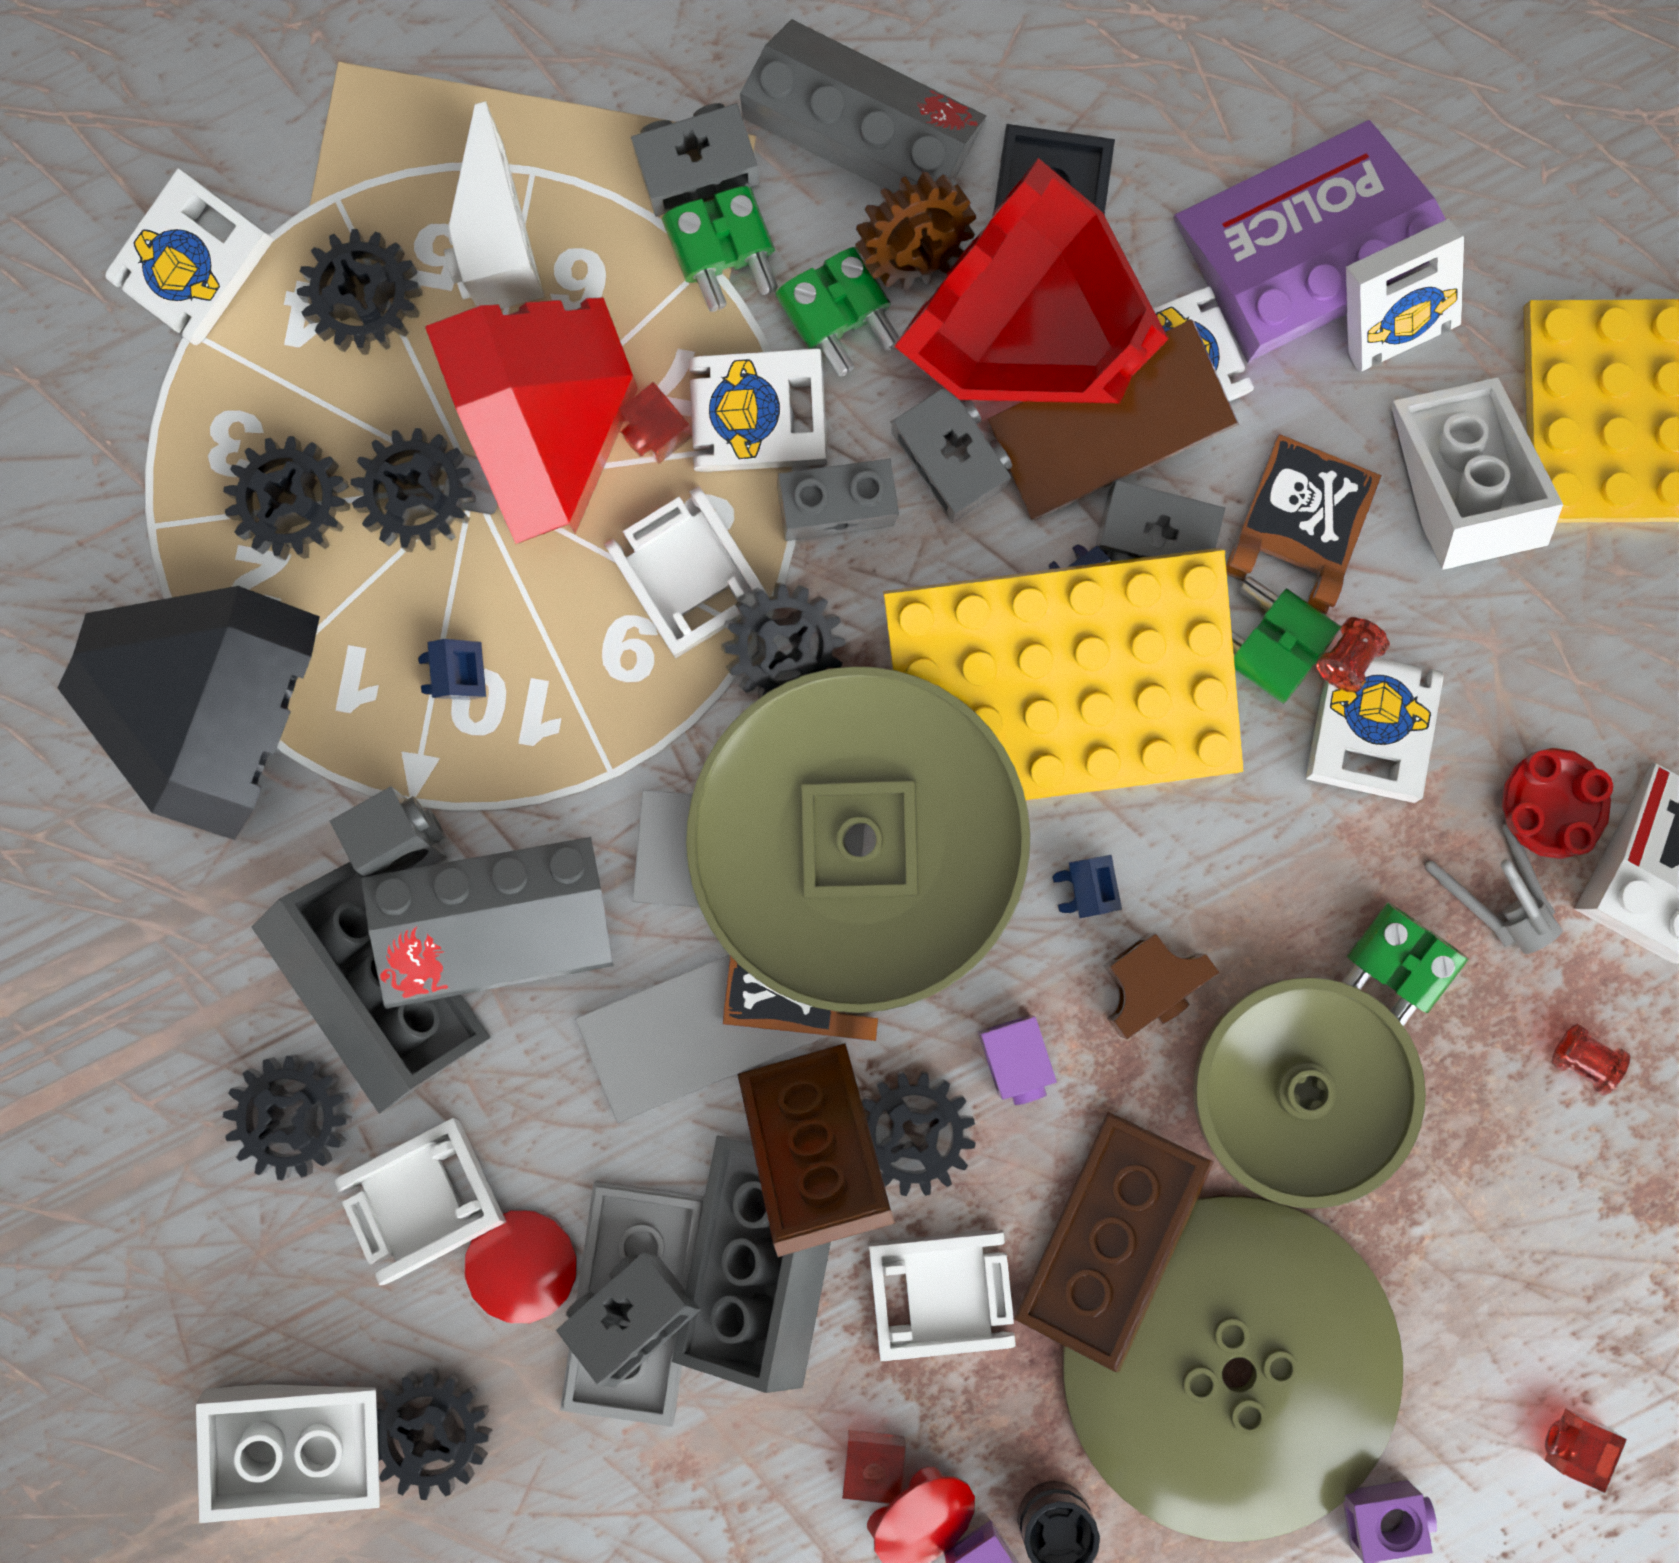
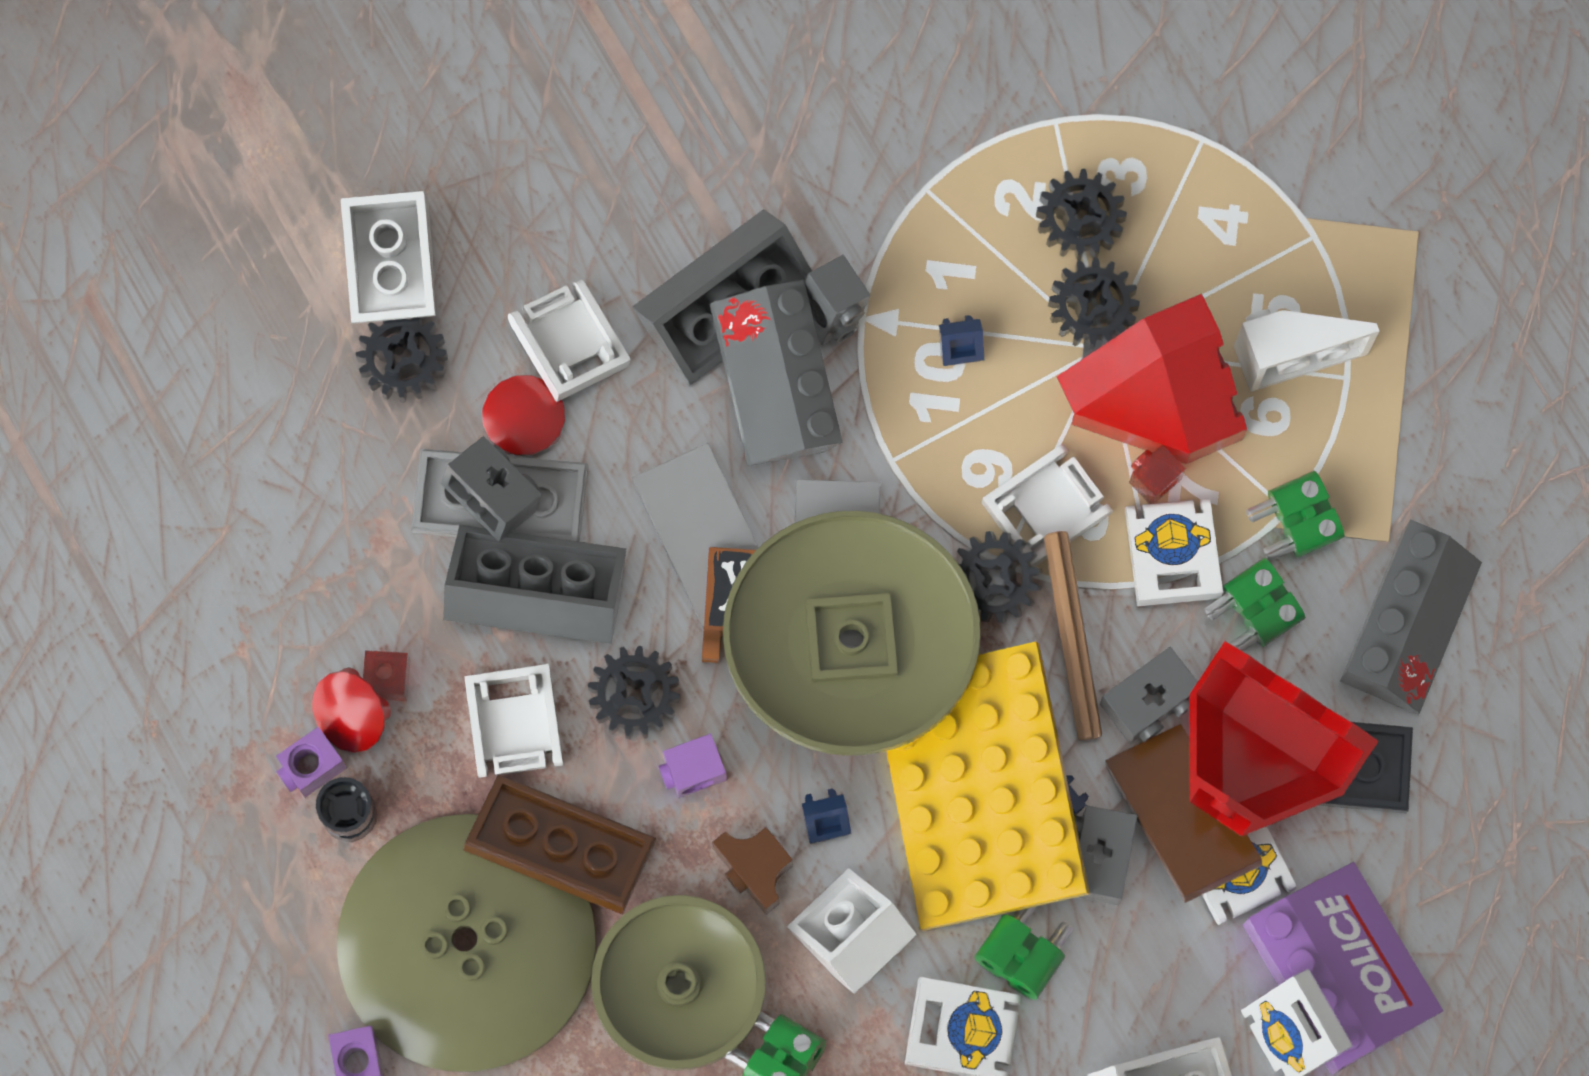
camera: 90 degrees right, 10 degrees down
black panel [57,586,320,840] -> none
white container [105,168,274,345] -> none
black gear [223,1054,352,1181] -> none
black gear [297,229,423,355] -> none
dark grey brick [631,103,760,217] -> none
reddish brown tile [737,1043,895,1257] -> none
dark grey brick [777,458,899,541] -> none
reddish brown gear [855,172,977,289] -> none
flag [1226,434,1382,614] -> none
clear red bush [1316,617,1390,693] -> none
none -> white slope [787,868,917,994]
none -> medium nougat axle [1044,531,1102,741]

